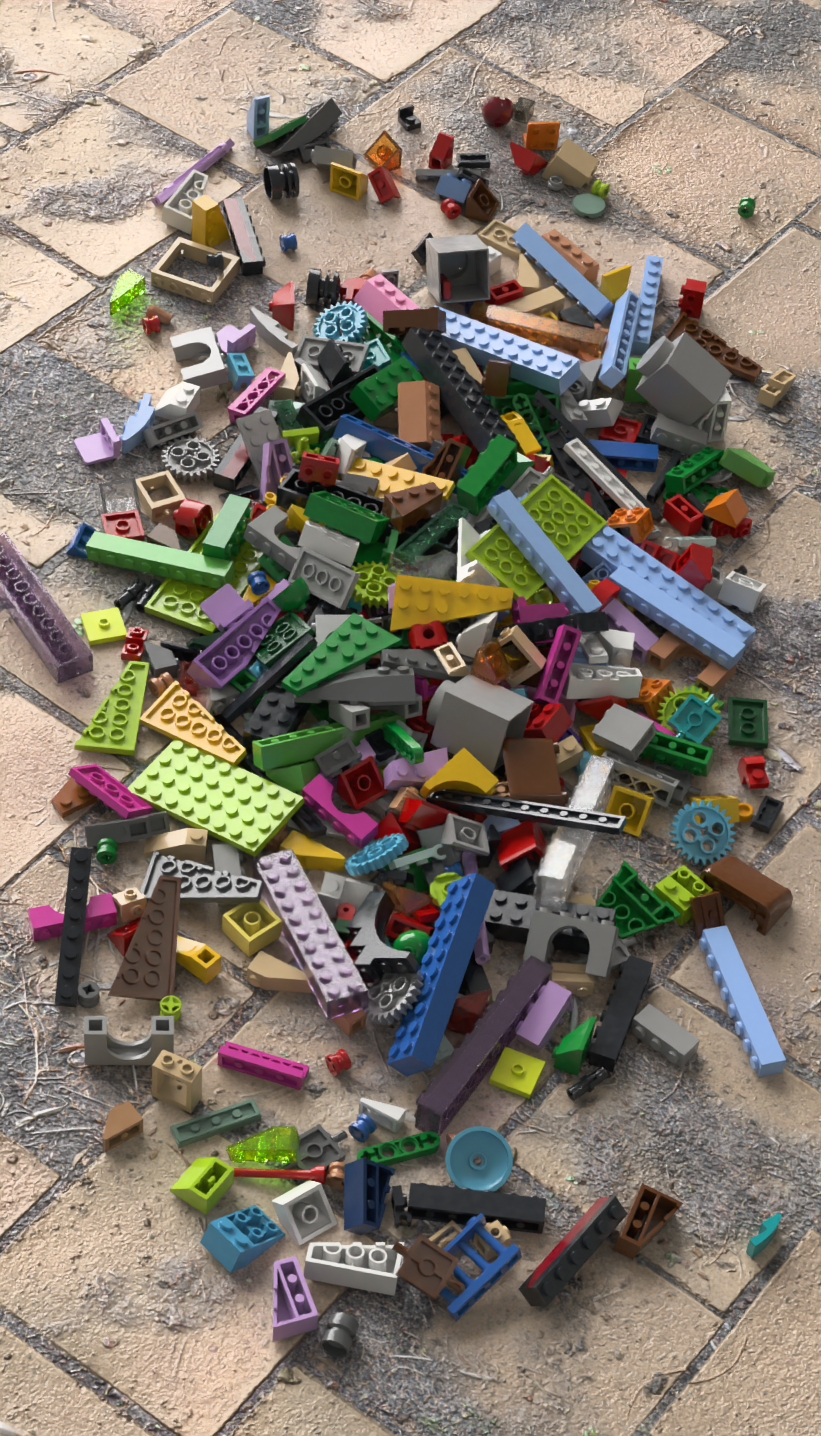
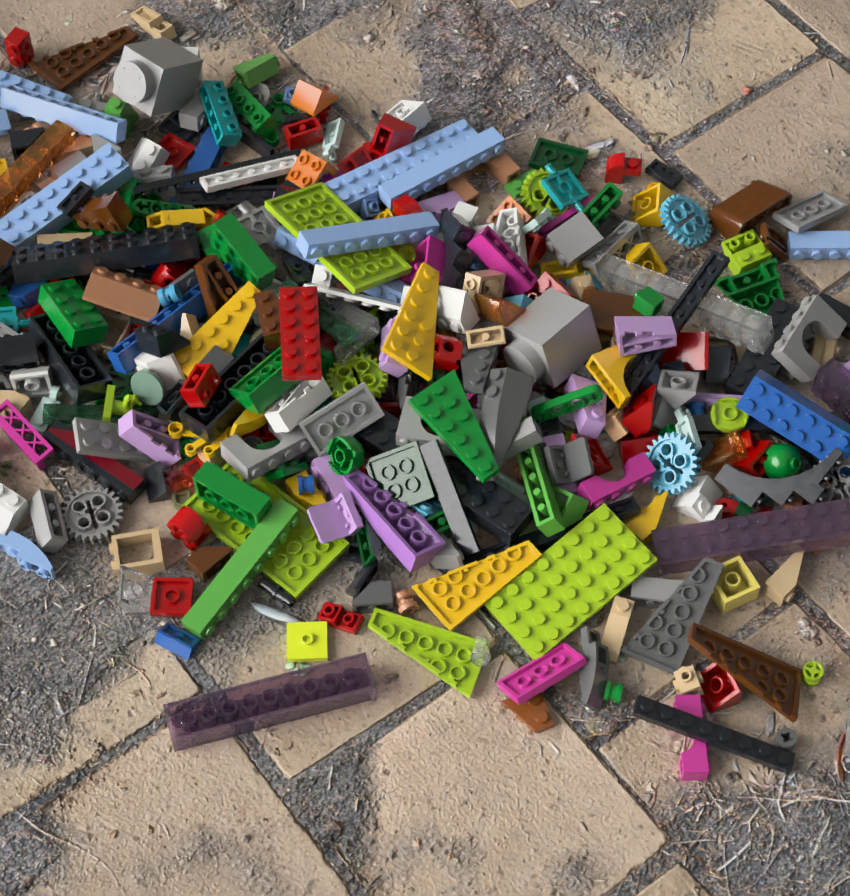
camera: 70 degrees left, 10 degrees up
bracket [74,418,122,465] -> none
black pin [114,578,147,610] -> none
yellow slope [176,935,221,984] -> none
clear red plate [178,661,199,697] -> none
white hinge [459,560,500,587] -> none
none -> black plate [57,181,95,218]
none -> black slope [134,322,191,358]
none -> dark azure wheel [157,283,182,307]
none -> teal brick [198,80,242,147]
none -> red plate [279,286,322,381]
none -> clear cone [470,635,491,667]
none -> light aqua plate [521,207,555,234]
none -> lavender wedge [614,316,677,357]
none -> green brick [632,286,665,316]
none -> light grey plate [772,190,849,234]

